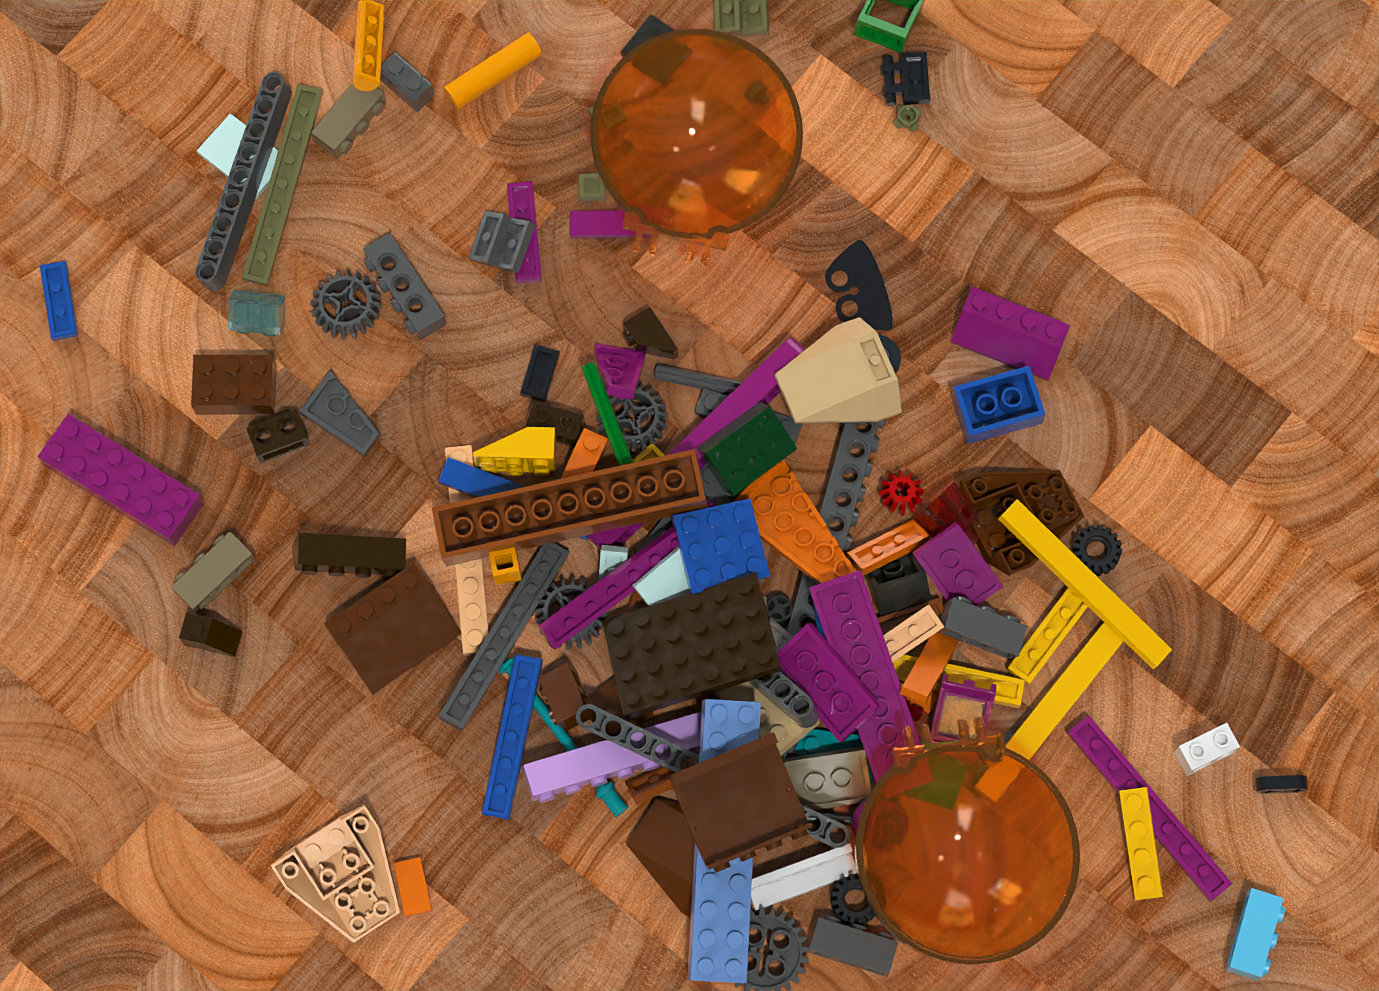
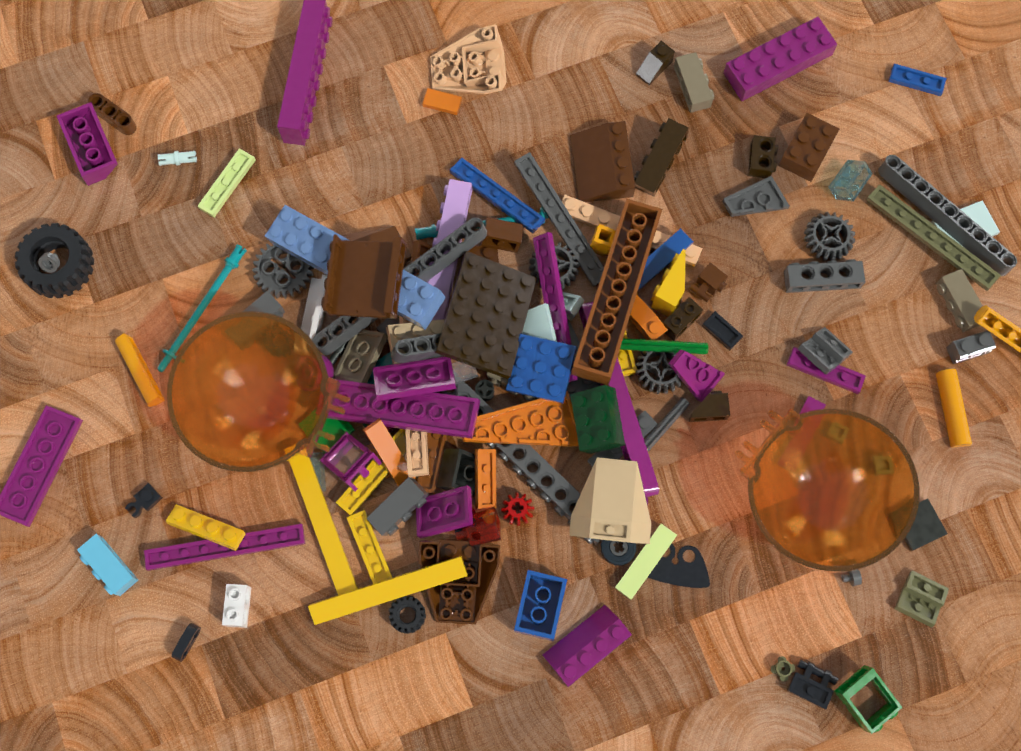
camera: 120 degrees right, 0 degrees up
none -> black plate [125,483,163,518]
none -> yellowish green tile [615,524,677,600]
none -> reddish brown brick [689,262,728,302]

